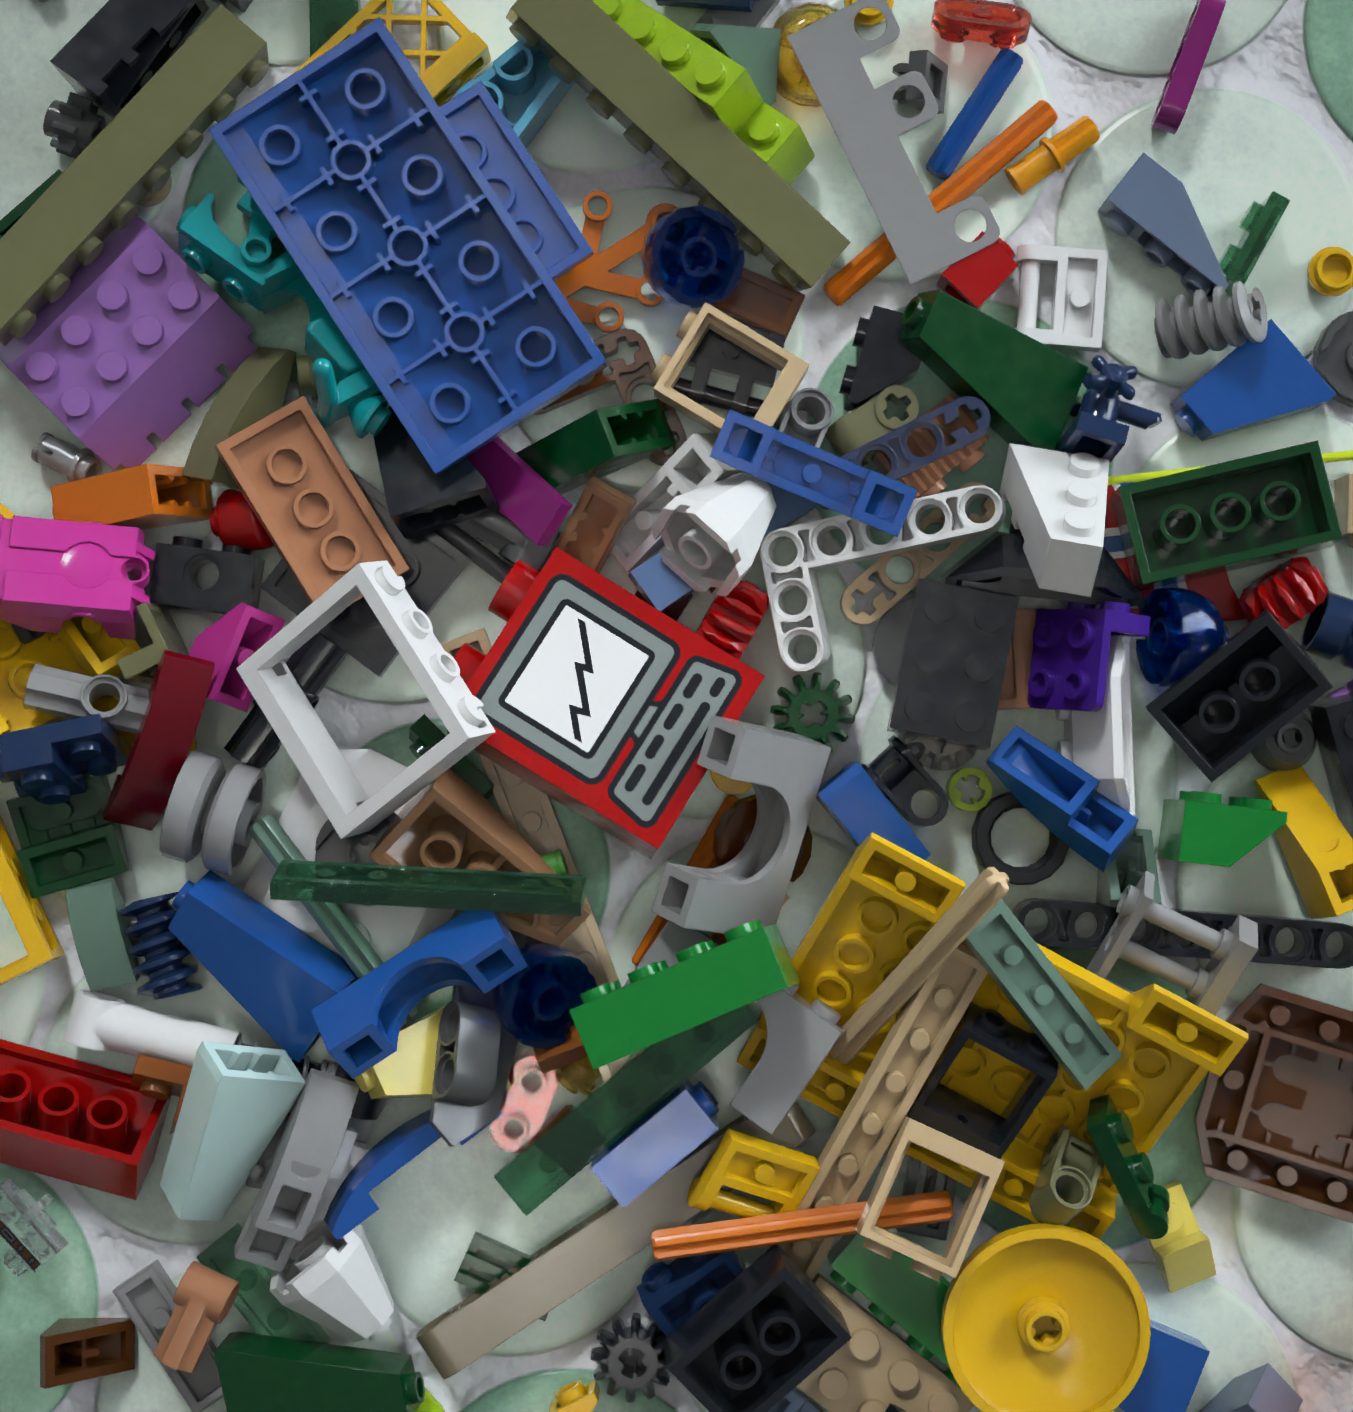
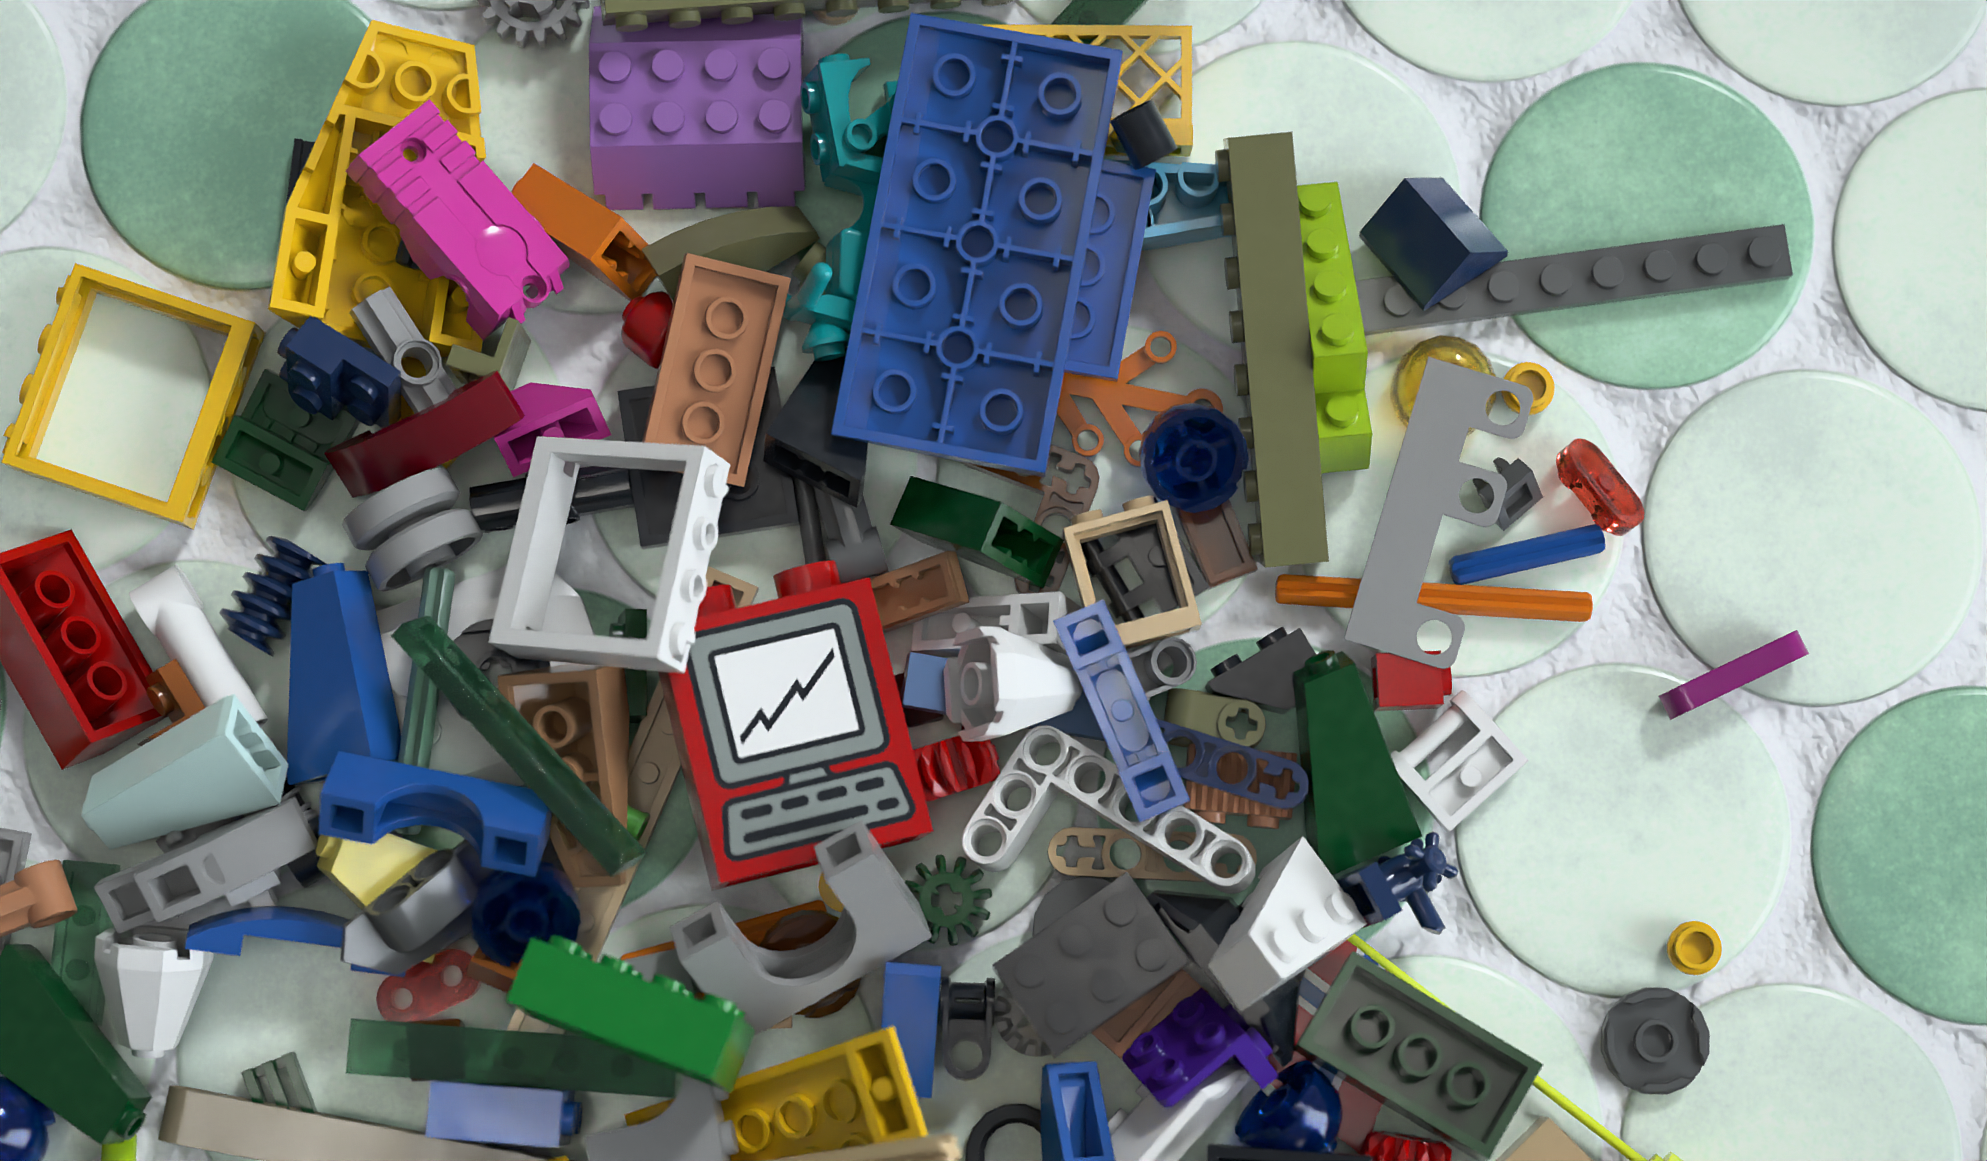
camera: 40 degrees right, 5 degrees down
light grey pin [31,432,100,482] -> none
sand green slope [65,877,140,992] -> none
black brick [149,536,265,614] -> none
magenta tile [466,437,573,546] -> none
clear yellow plate [555,1057,601,1096] -> none
sand green slope [690,23,781,106] -> none
lime bush [945,767,993,812] -> none
light orange axle [1004,116,1100,195] -> none
sand blue slope [1098,152,1229,301] -> none
light grey piece [1154,281,1268,359] -> none
blue slope [1170,319,1336,441] -> none
clear green plate [1218,191,1290,297] -> none
none -> black piece [1109,99,1177,170]

